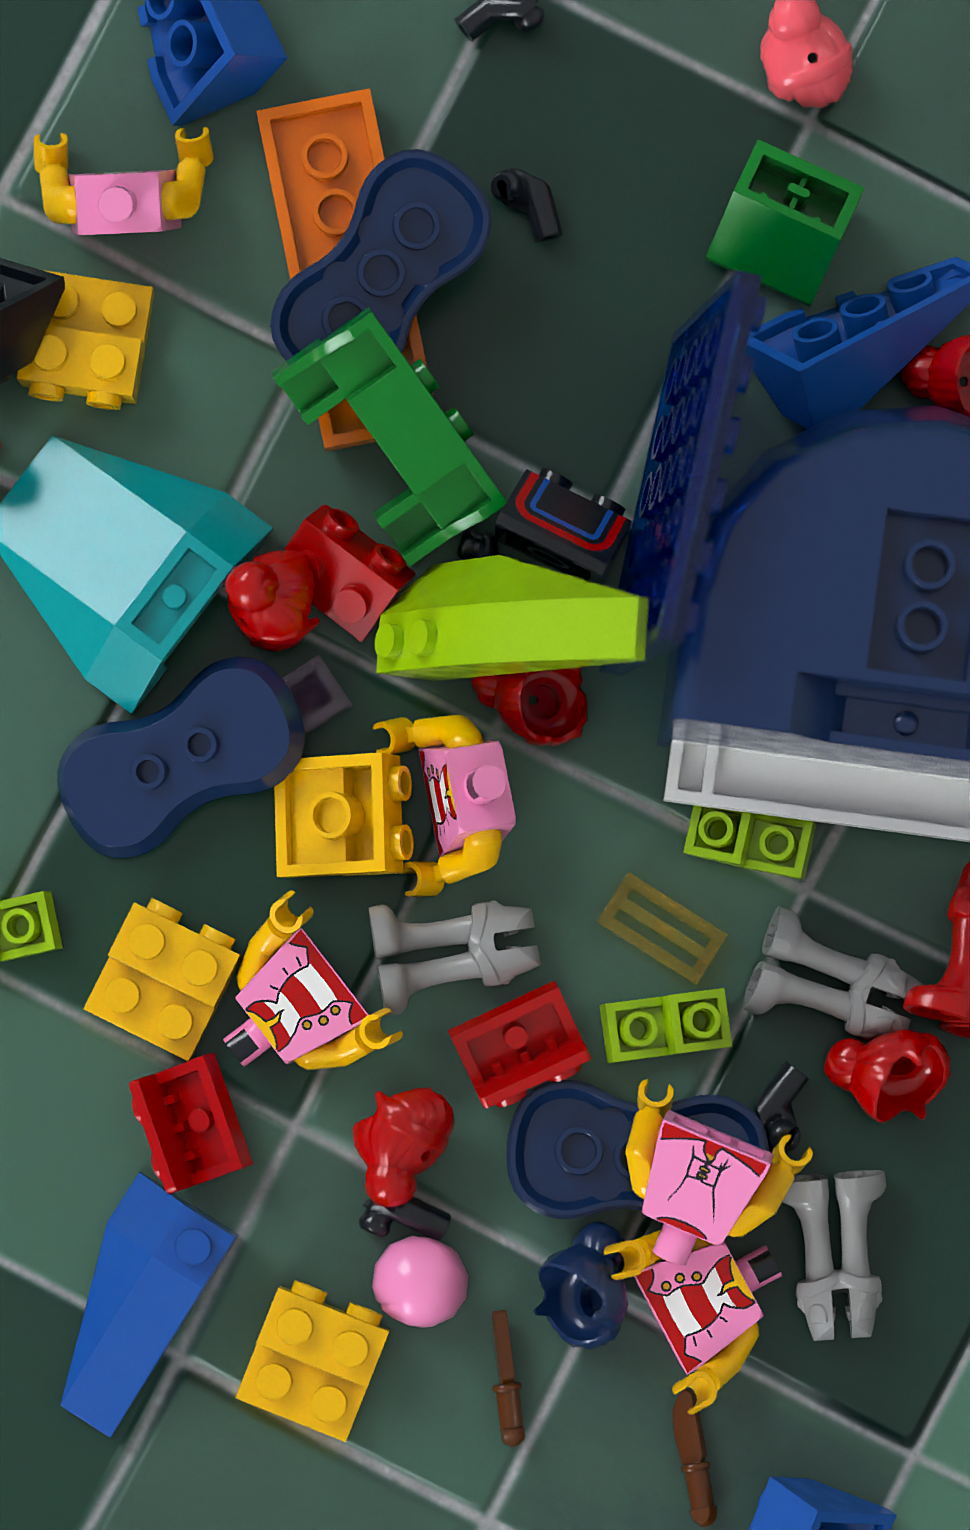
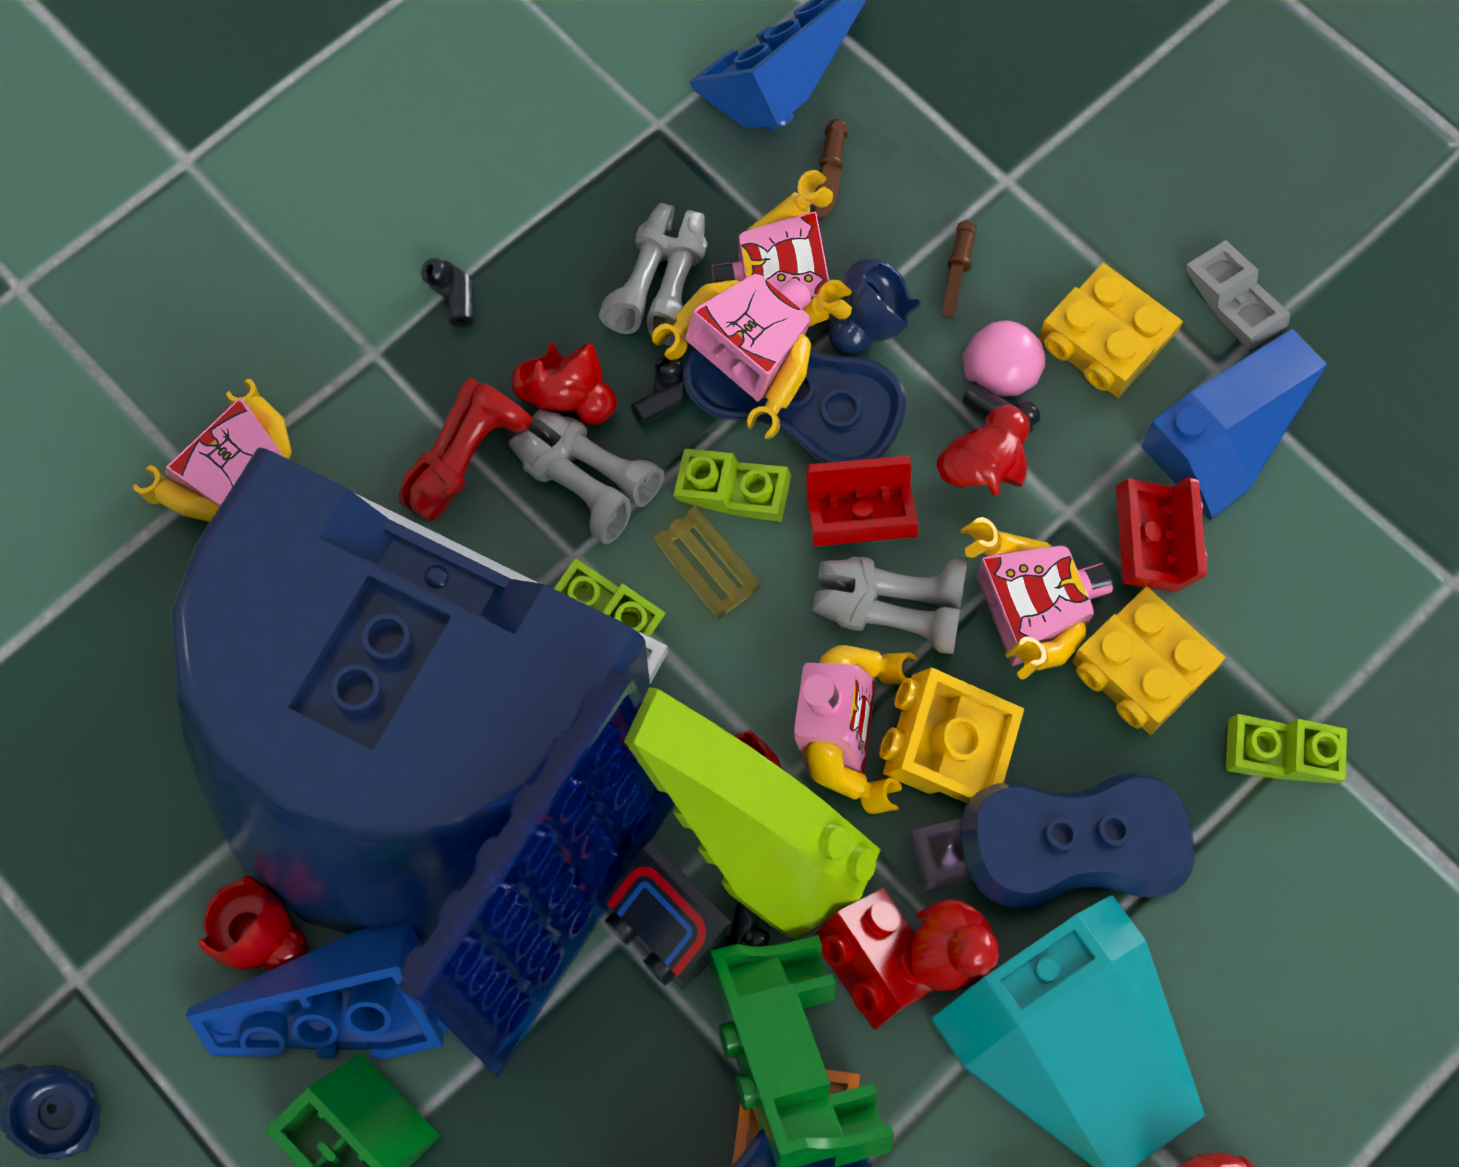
camera: 160 degrees left, 15 degrees down
none -> light grey slope [1186,240,1290,351]

